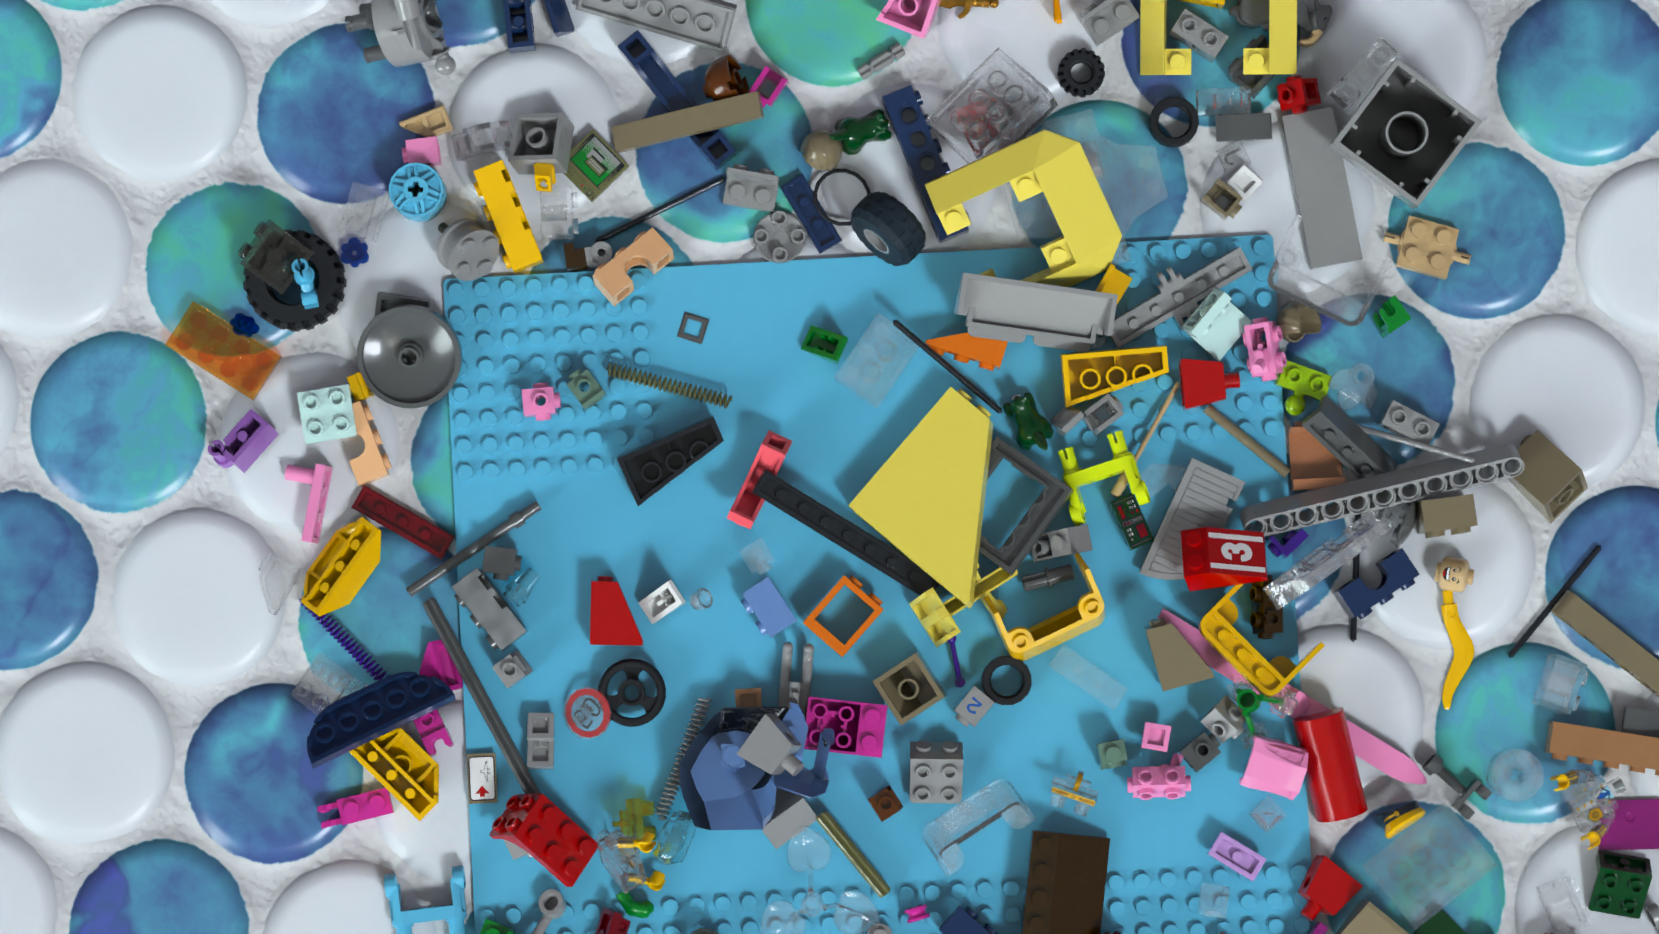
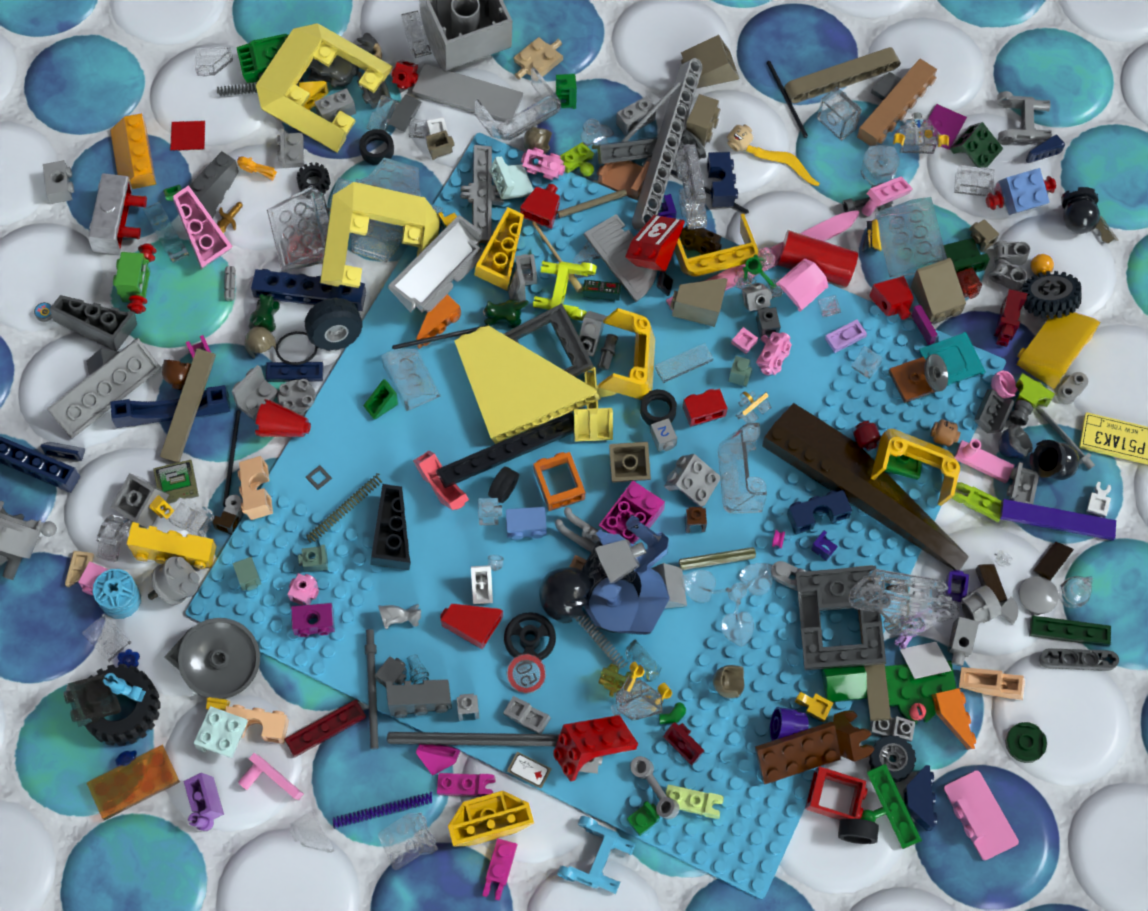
camera: 60 degrees left, 20 degrees down
yellow wedge [301,517,381,616] -> none
dark blue plate [307,672,456,769] -> none
dark purple hinge [947,636,965,687] -> none
none -> sand green brick [232,557,262,591]
none -> red cone [255,399,311,437]
none -> magenta brick [291,603,335,637]
none -> light grey animal [378,604,421,629]
none -> black tyre [488,466,519,503]
none -> black piece [539,567,591,623]
none -> black slope [656,271,673,296]
none -> red brick [683,389,728,427]
none -> bright pink piece [861,176,913,216]

